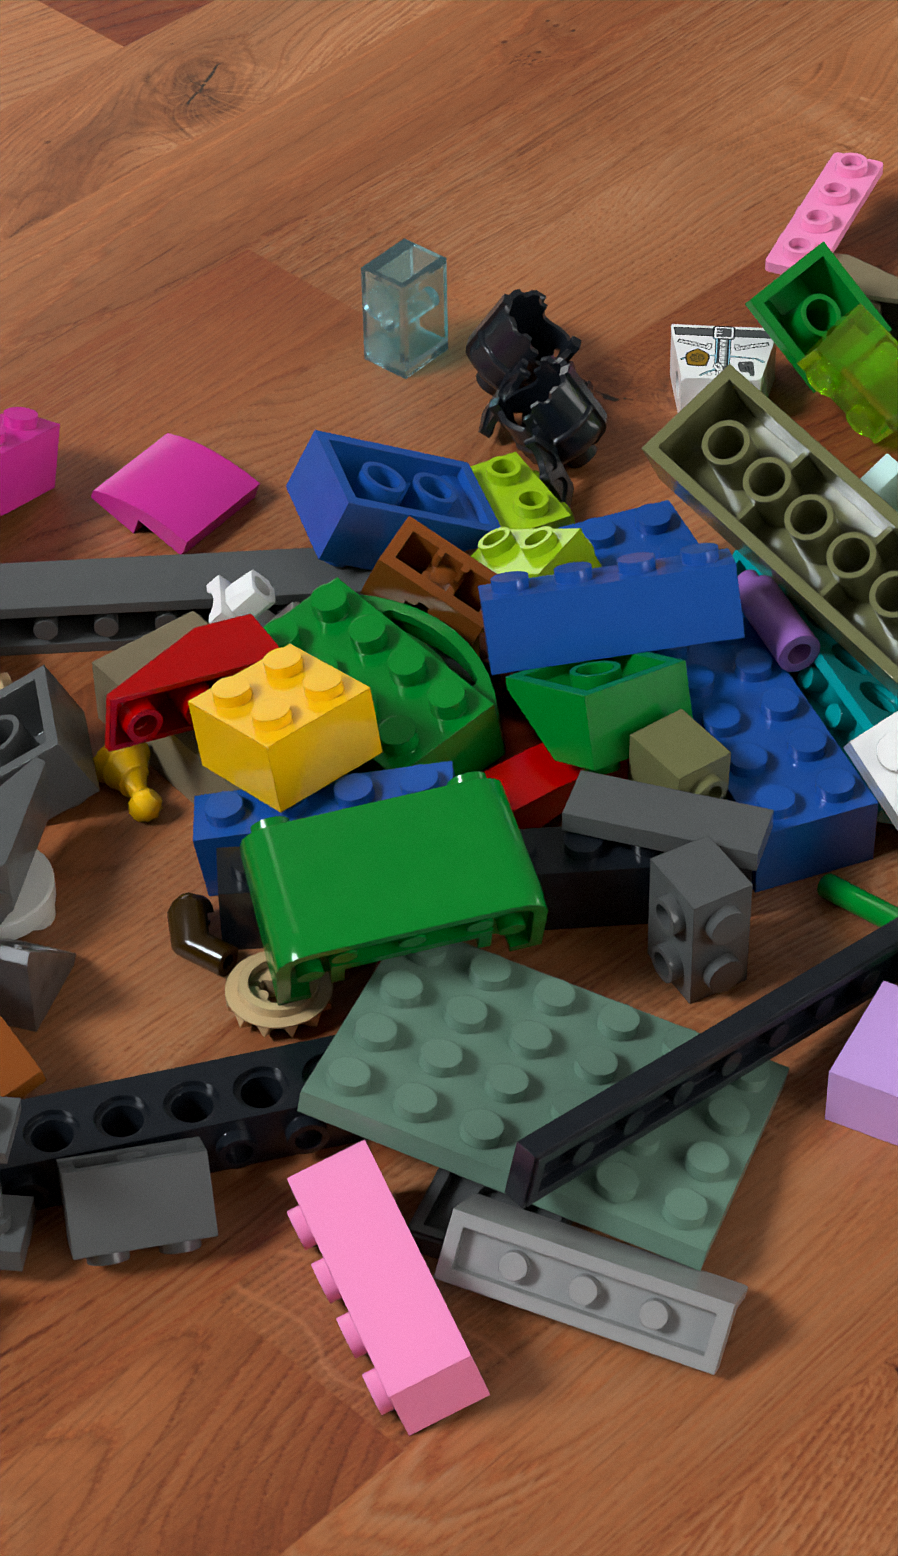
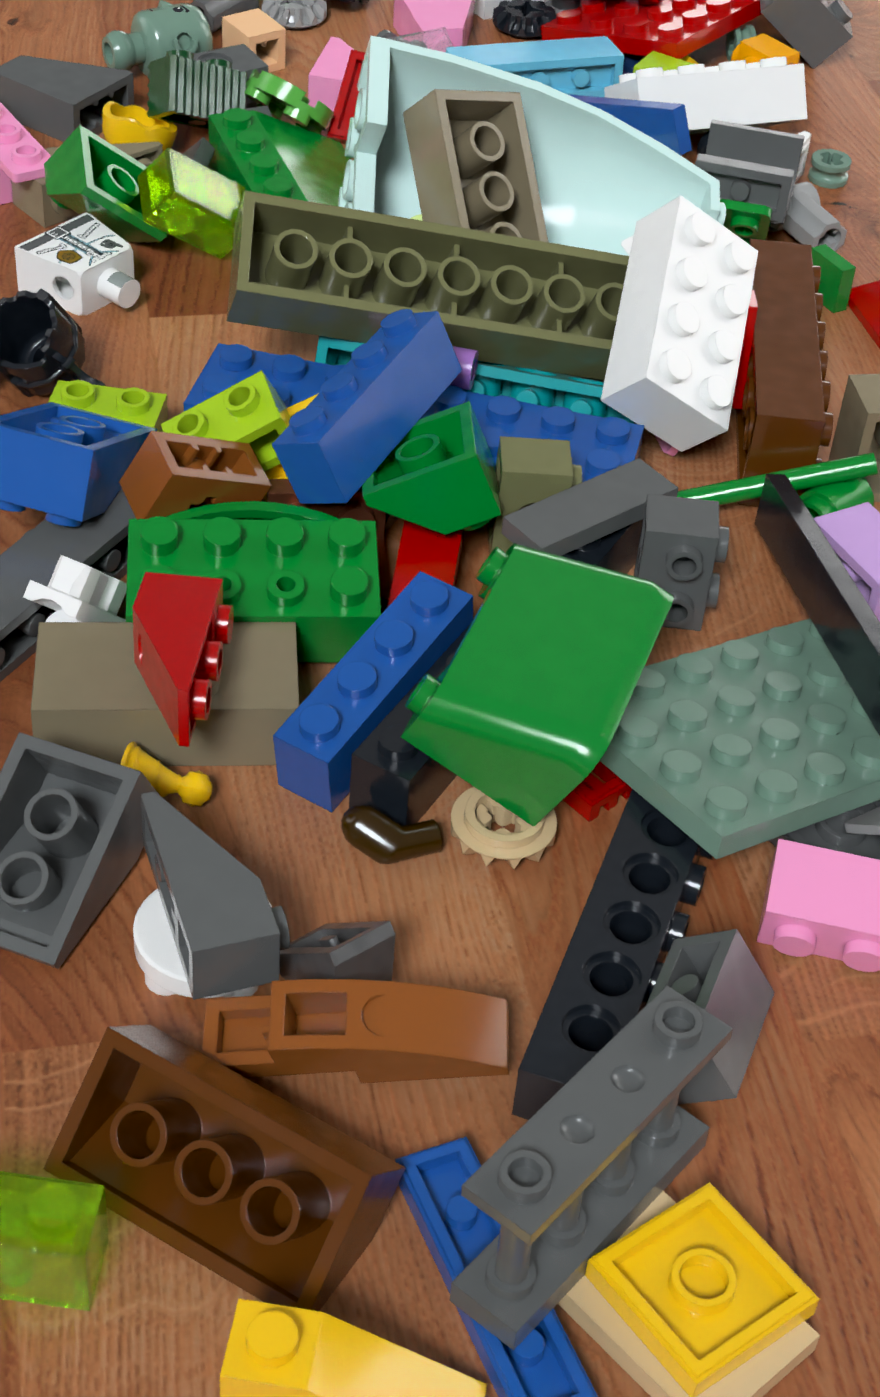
camera: 60 degrees left, 0 degrees up
yellow brick [188,644,383,813] -> none

